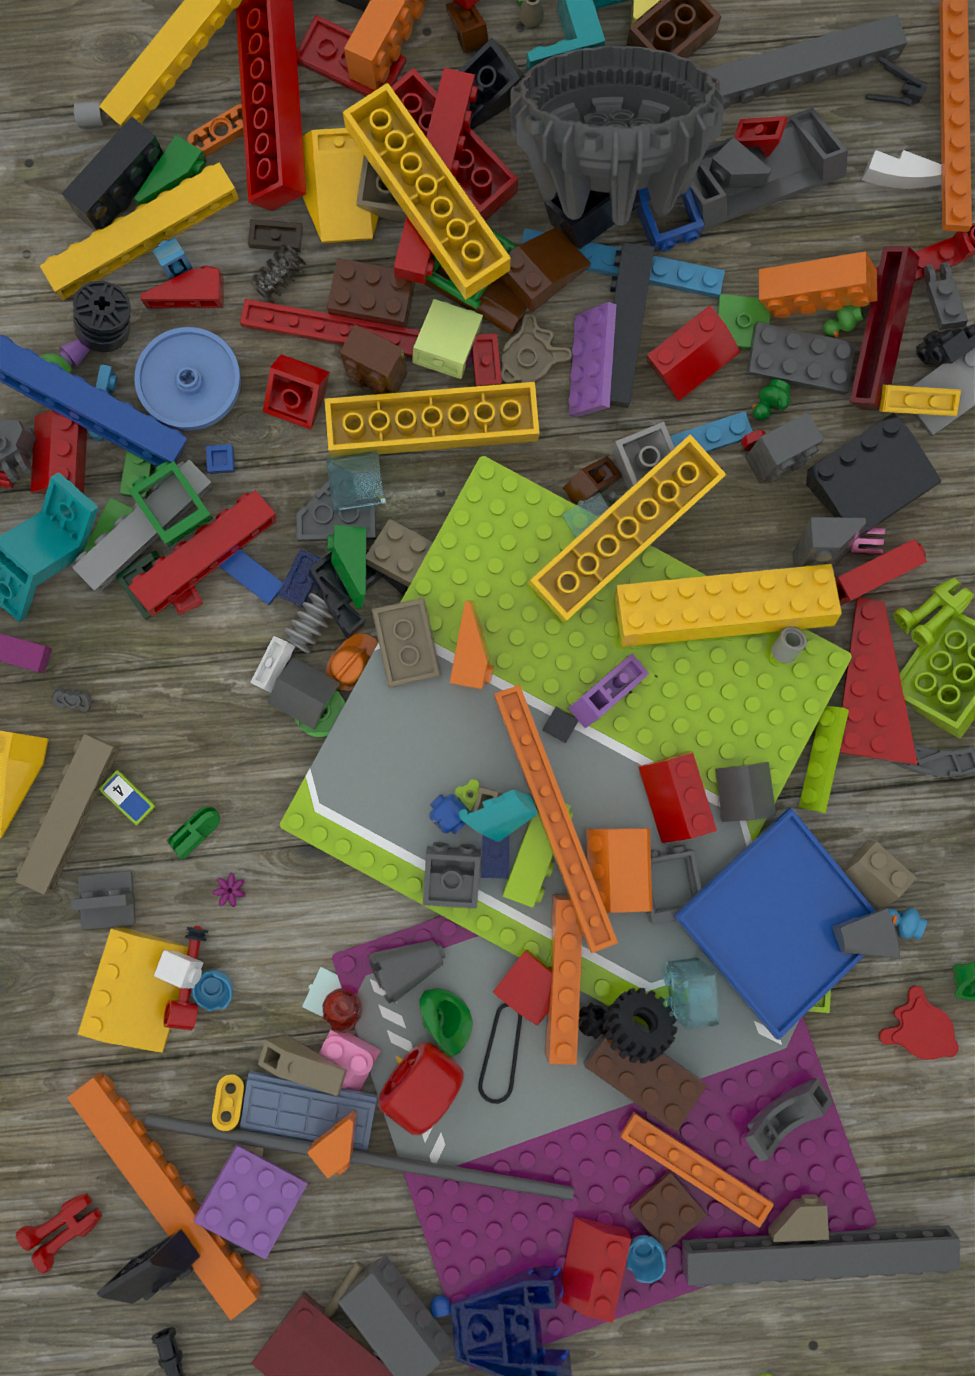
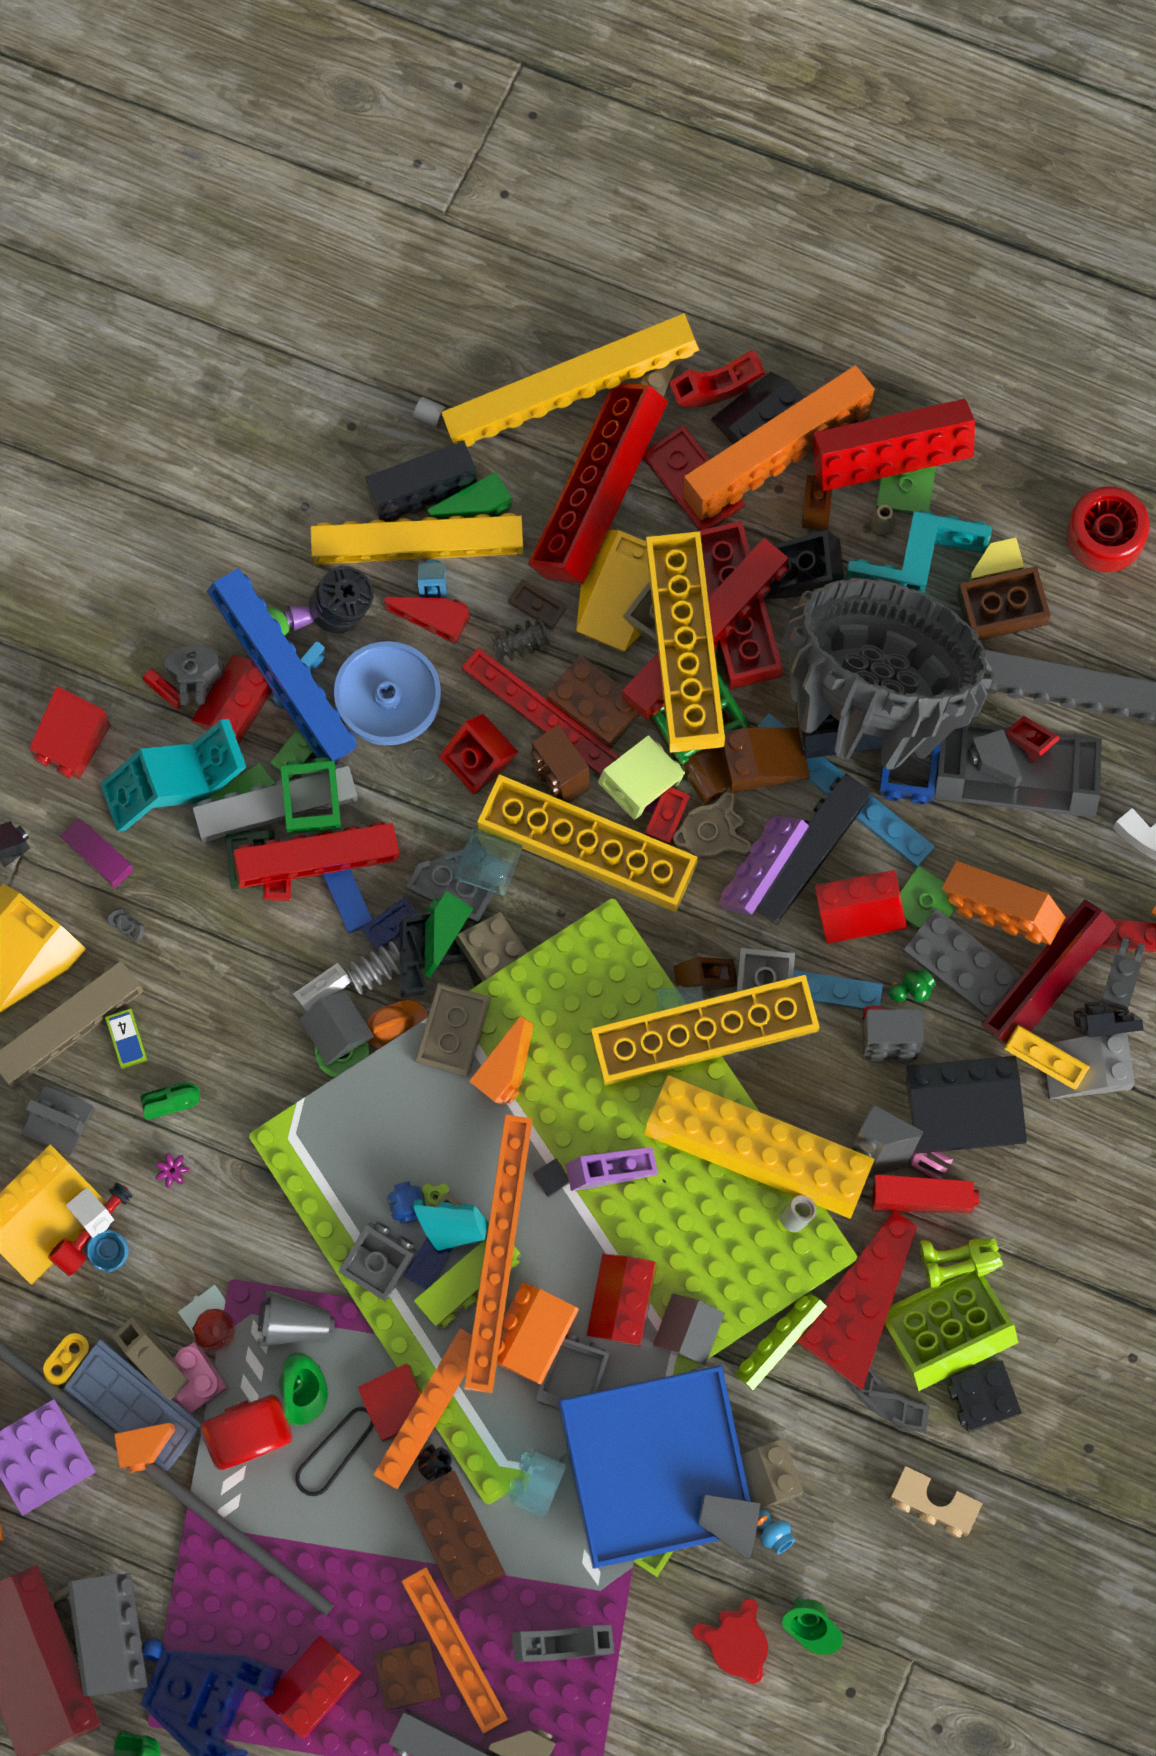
camera: 35 degrees right, 10 degrees down
orange beam [187,104,244,157] -> none
blue plate [206,444,235,474] -> none
black tyre [603,988,677,1064] -> none
dark azure hair [625,1235,666,1283] -> none
bright green animal [822,305,865,338] -> none

